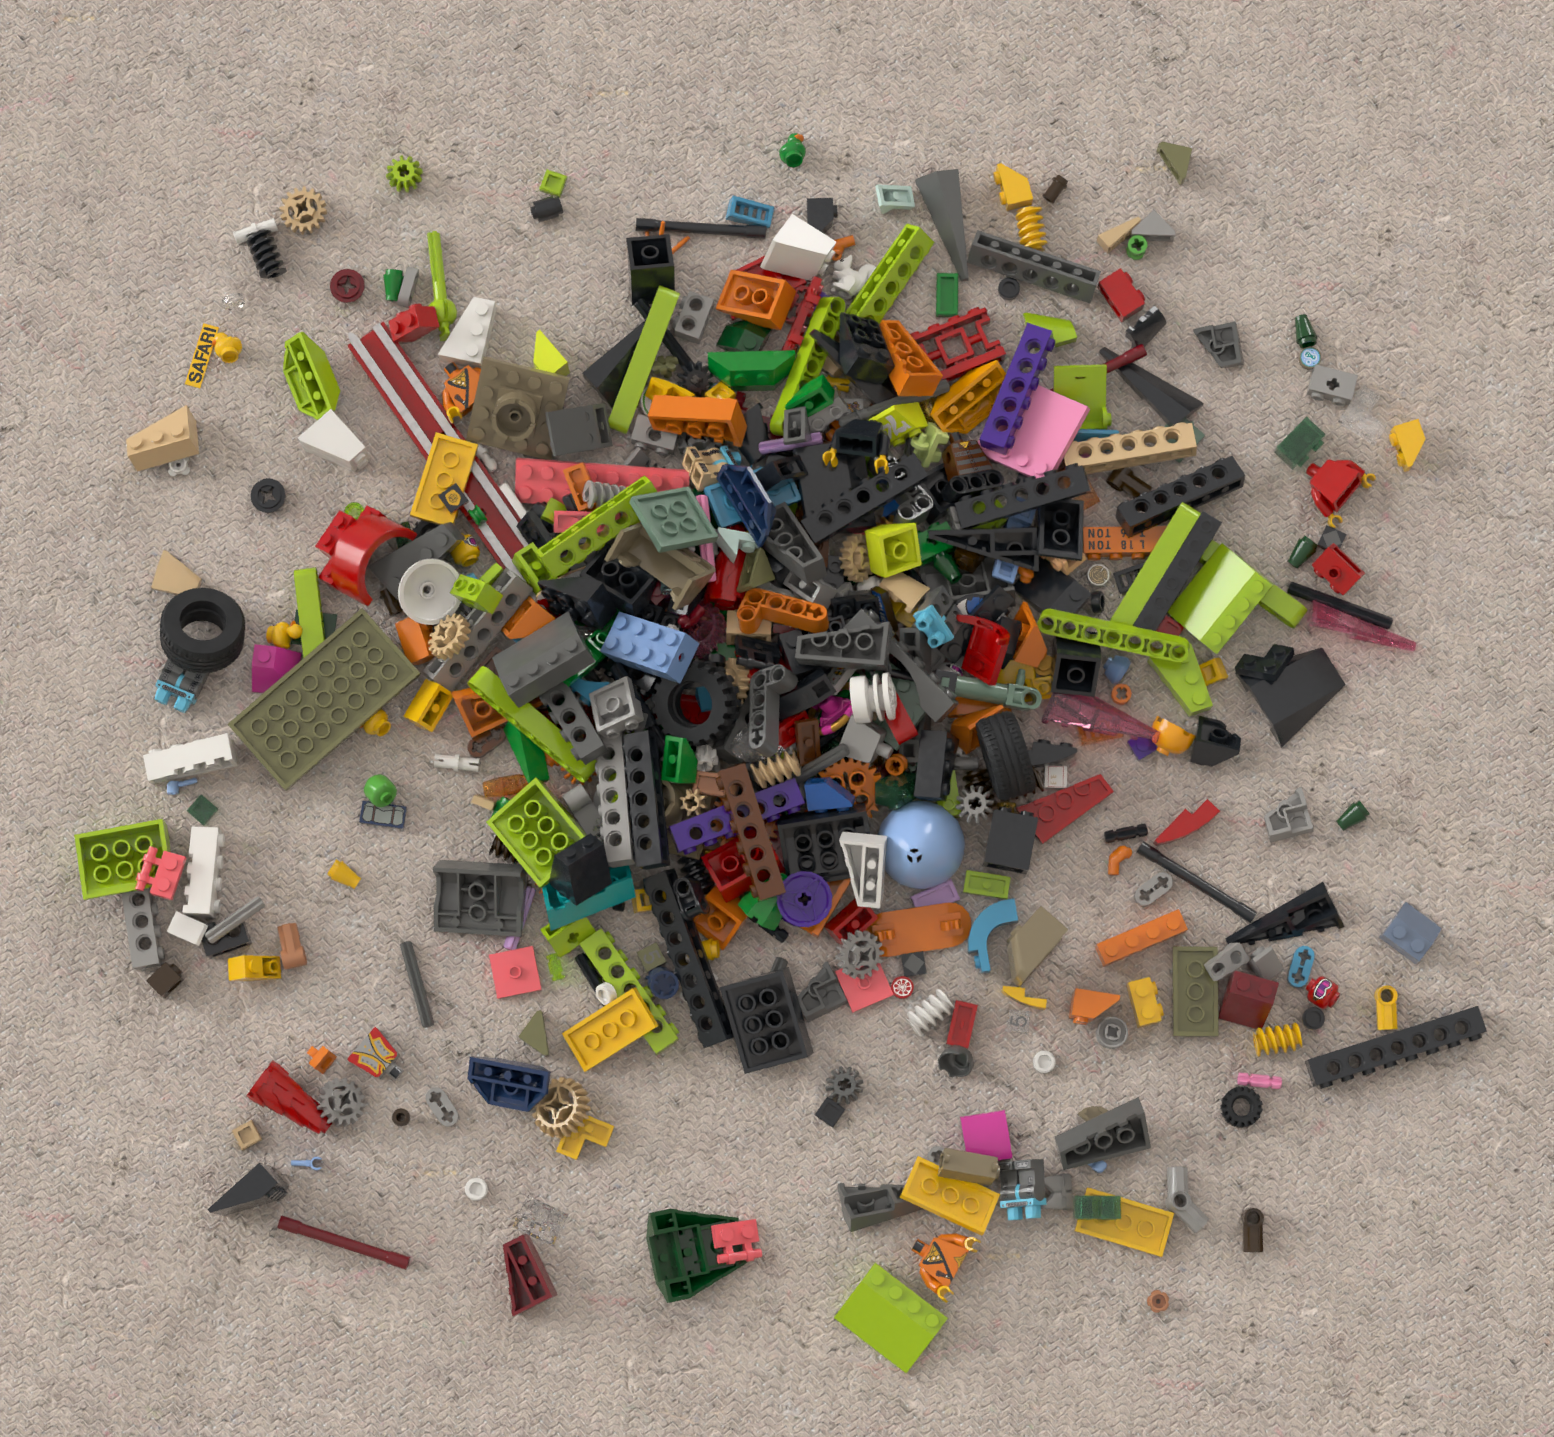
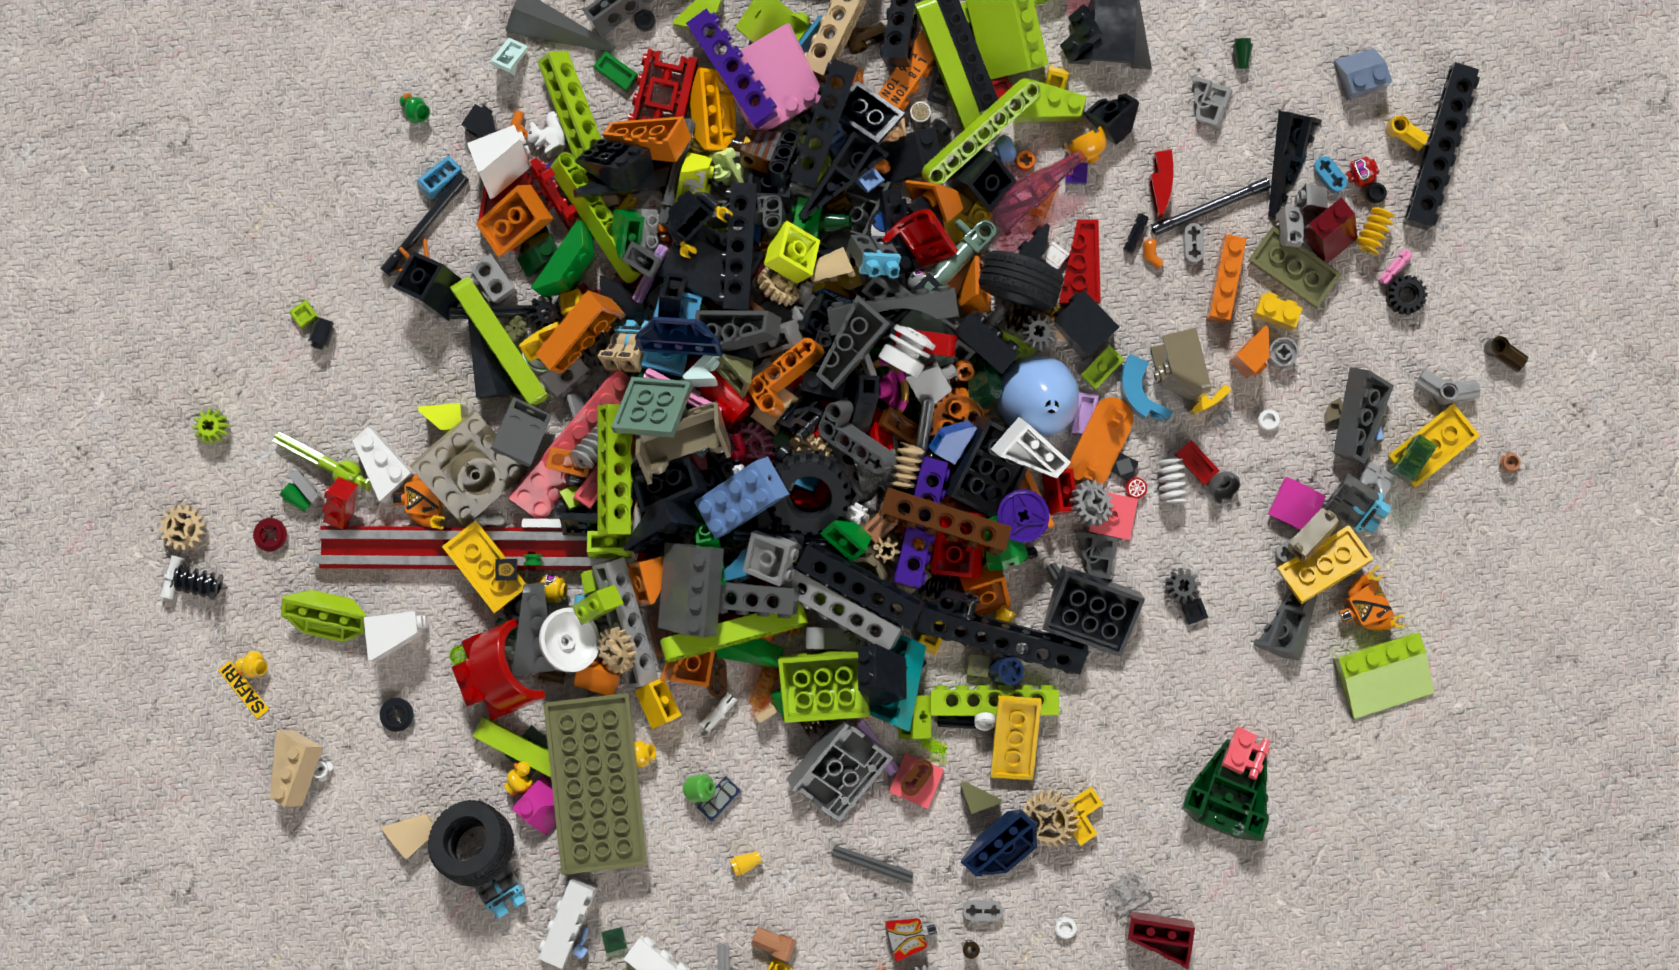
camera: 55 degrees left, 5 degrees up
none -> reddish brown beam [901,759,933,796]

